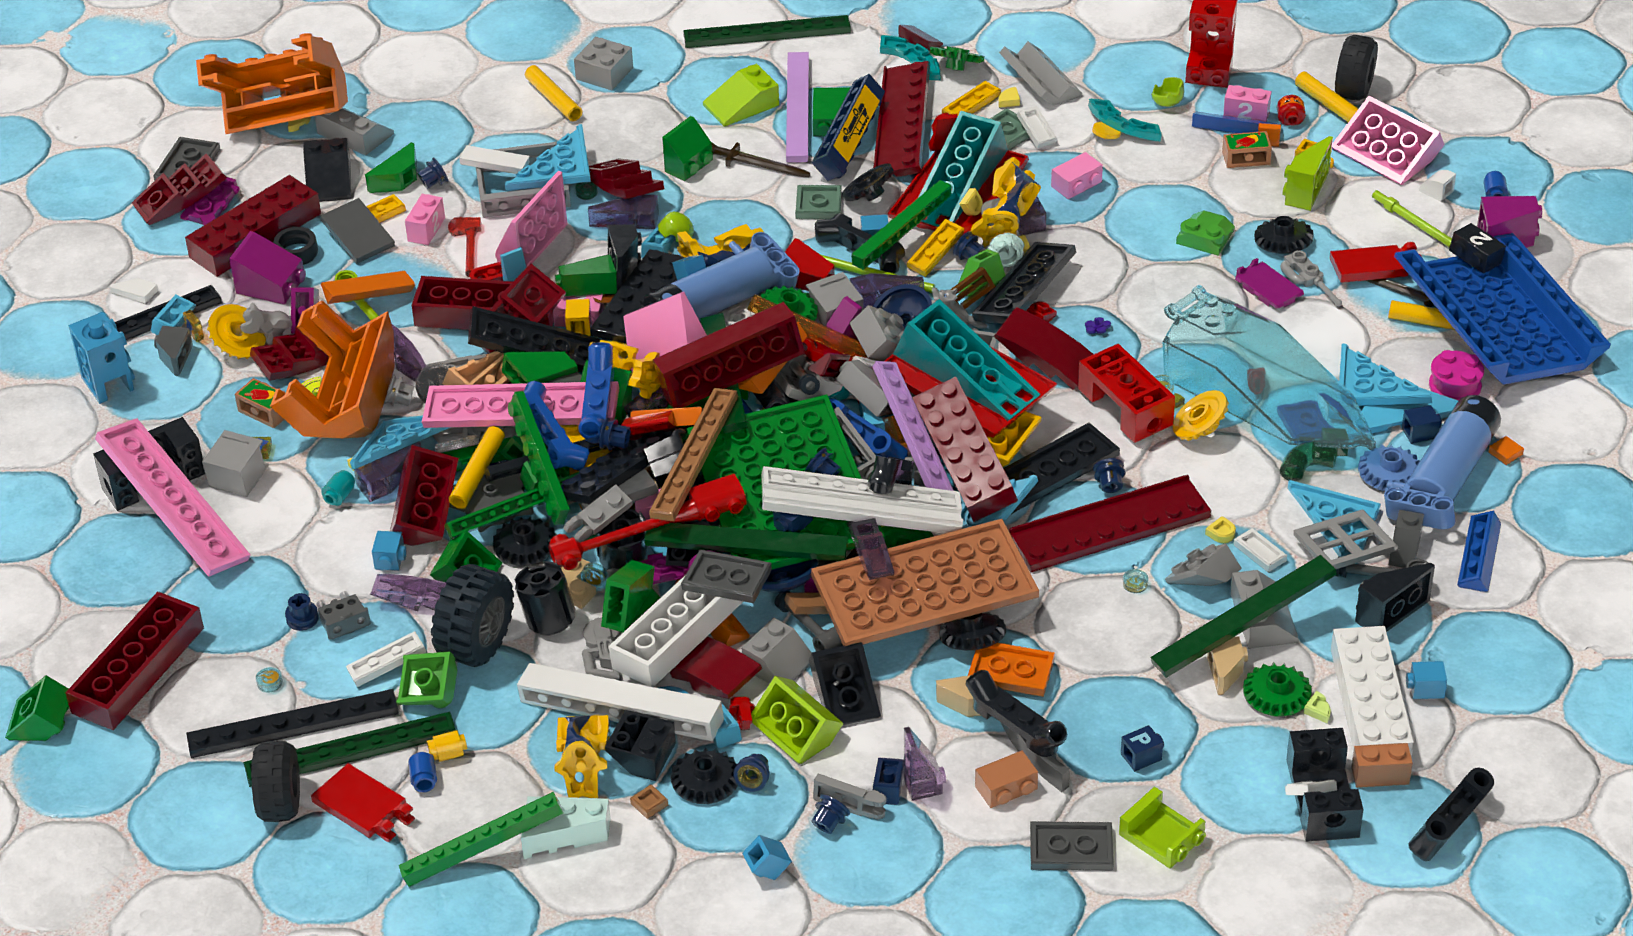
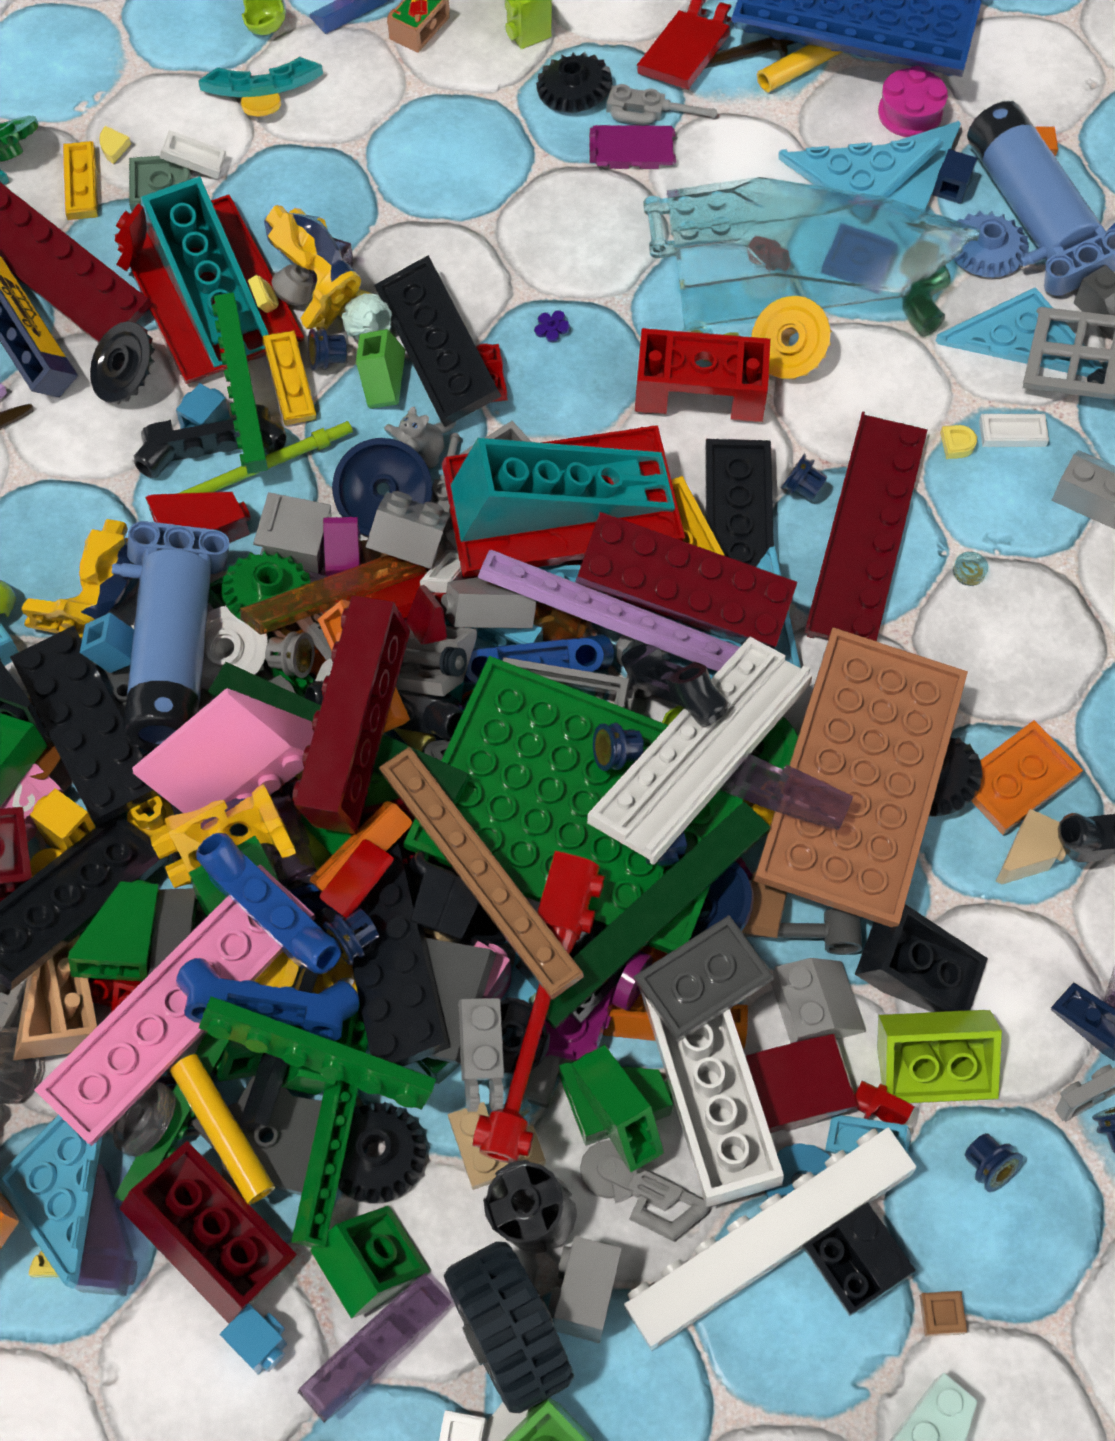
camera: 55 degrees left, 20 degrees up
teal brick [321,470,355,506] -> none
yellow hips [554,715,610,798] -> none
black gear [671,747,738,804] -> none
sand green tile [795,185,842,219] -> none
clear purple slope [850,273,924,310] -> none
reddish brown tile [950,267,996,309] -> none
dark red slope [993,307,1093,390] -> none
light grey slope [999,41,1083,105] -> none
bright pink brick [1051,152,1103,199] -> none
light grey slope [1165,543,1242,586] -> none
bright green slope [1176,210,1235,256] -> none
none -> light grey brick [548,1236,622,1343]

